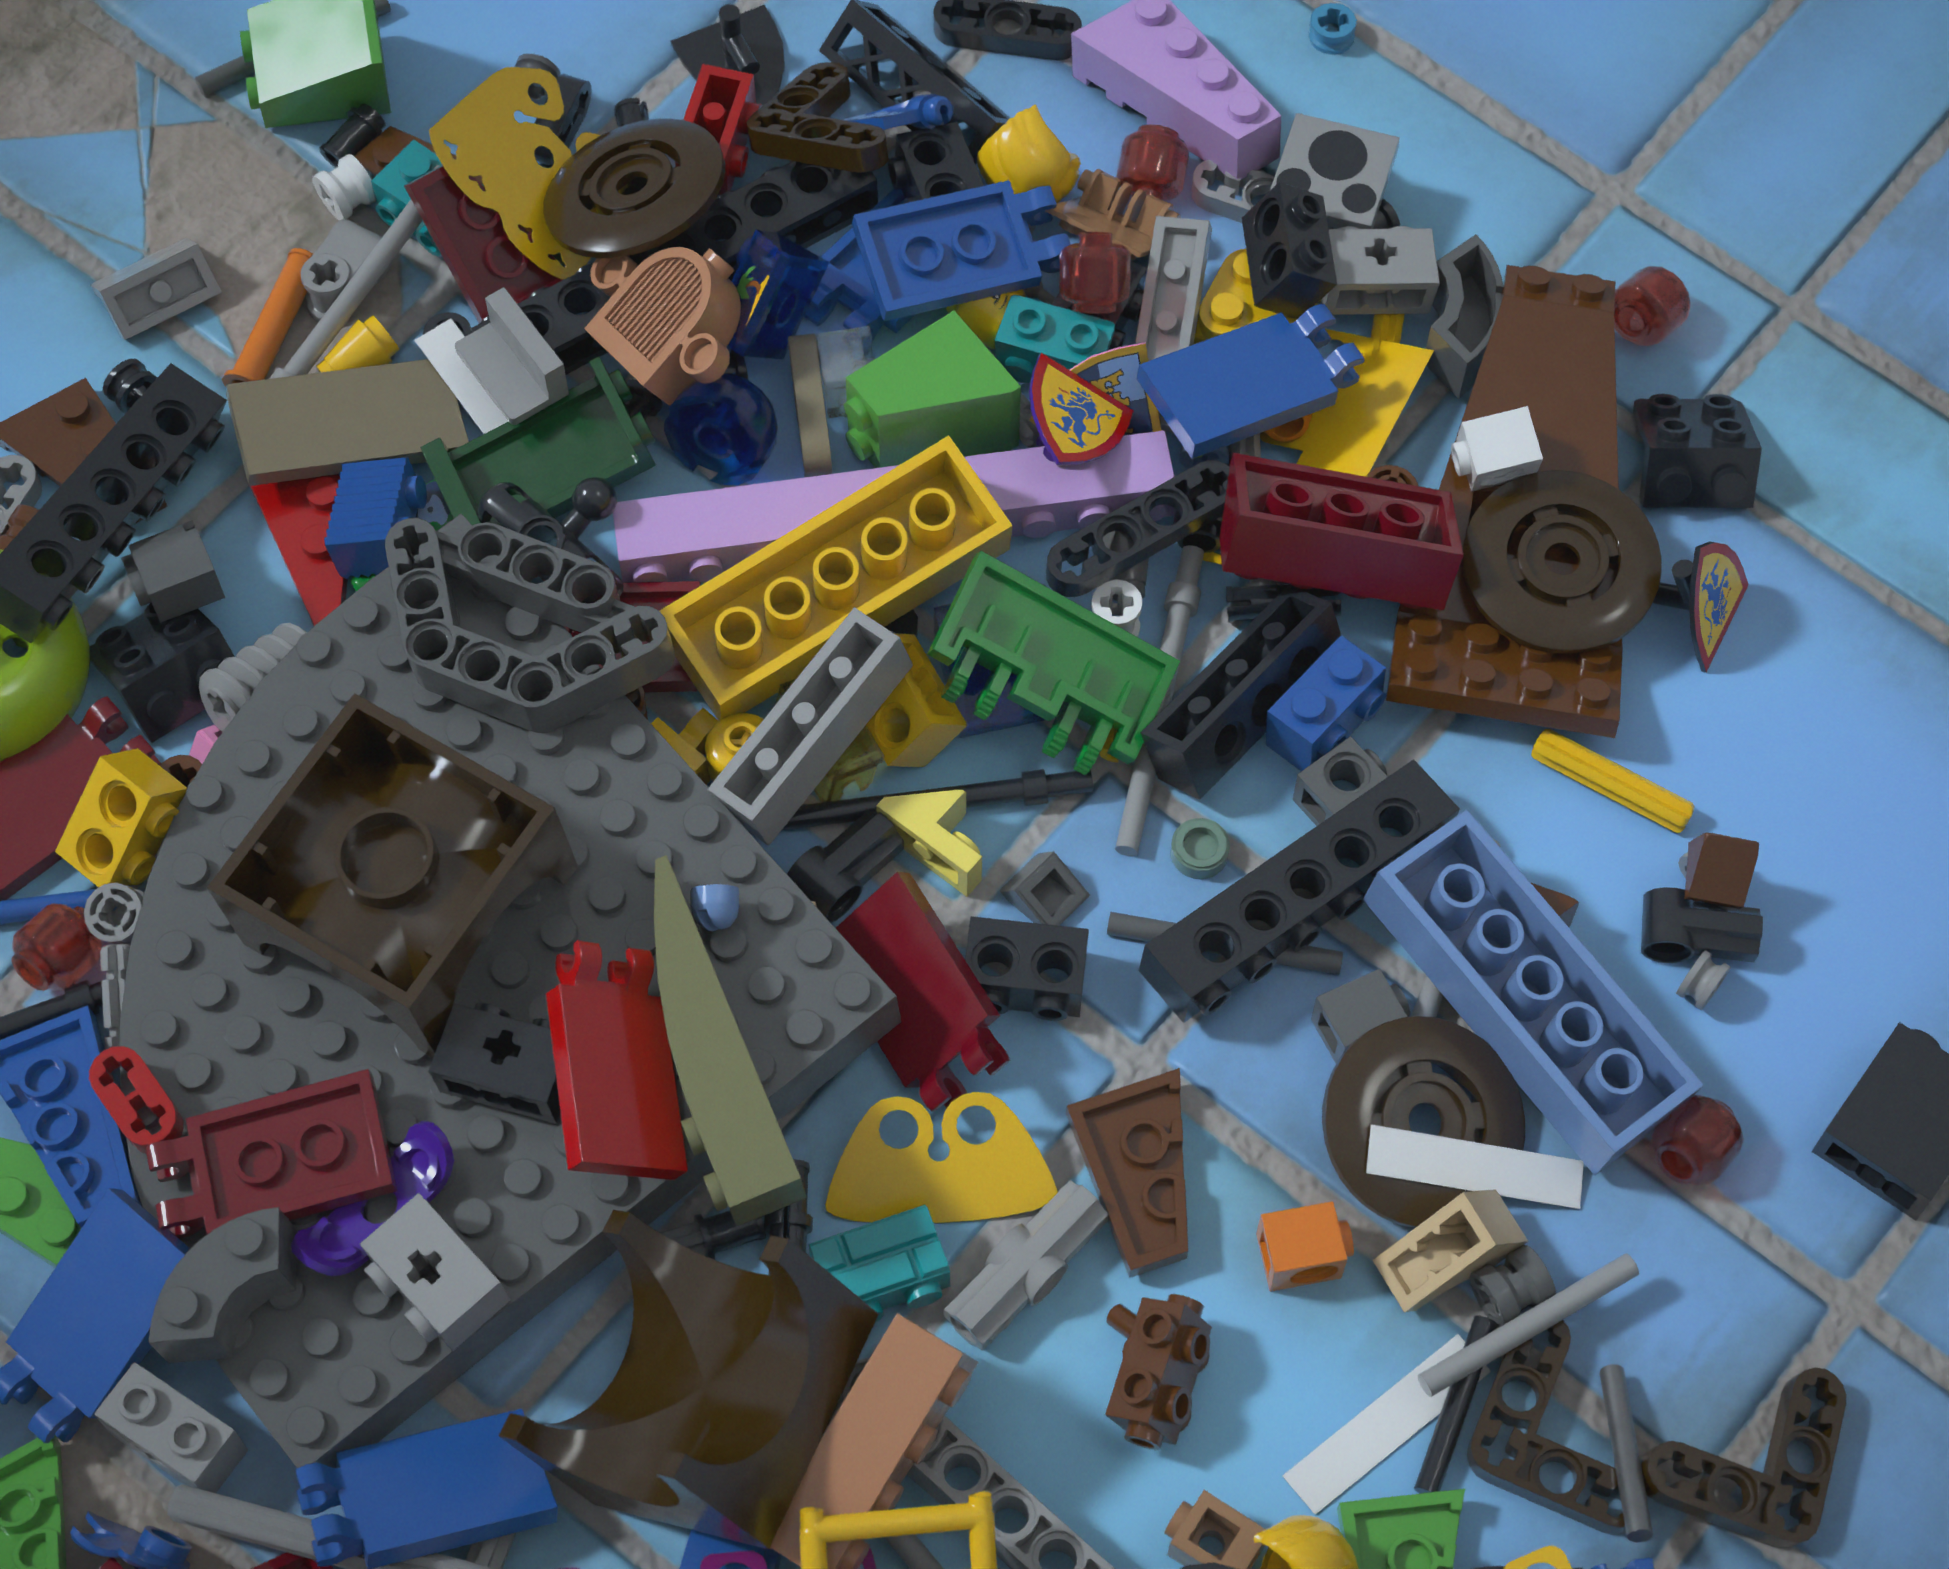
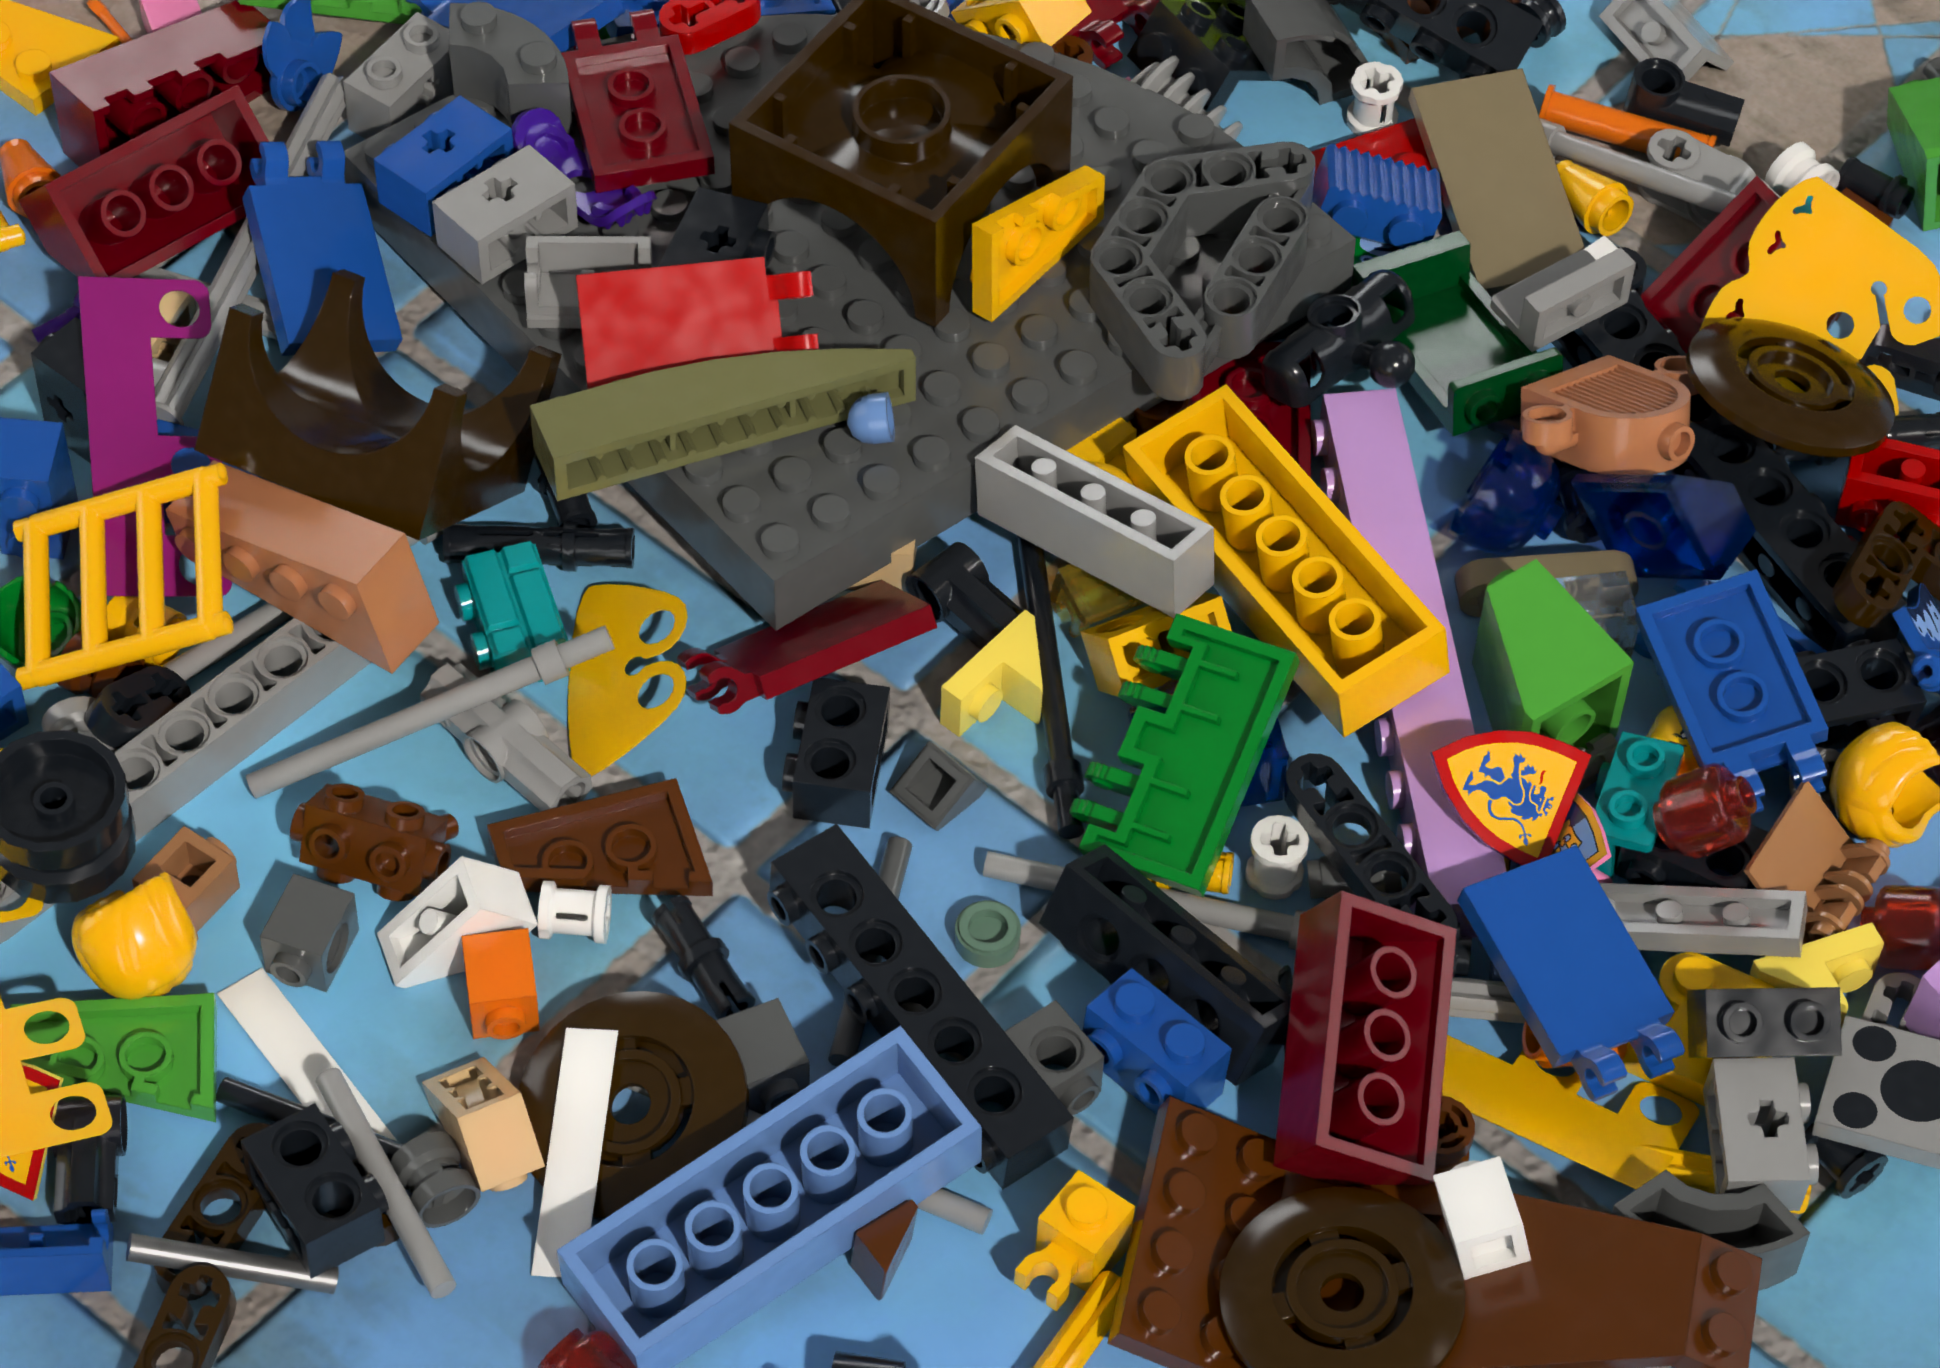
camera: 90 degrees right, 10 degrees down
none -> black brick [241,1103,389,1279]
none -> light grey bar [246,625,615,799]
none -> dark grey brick [260,874,359,992]
none -> blue brick [374,95,514,237]
none -> white slope [377,856,538,988]
none -> light grey hinge [524,236,653,329]
none -> white bush [537,880,612,944]
none -> black pin [652,895,756,1020]
none -> yellow wing [970,165,1105,323]
none -> yellow brick [1014,1169,1135,1312]
none -> white bush [1346,61,1403,136]
none -> black piece [1622,58,1745,147]
none -> light yellow slope [1749,922,1884,1029]

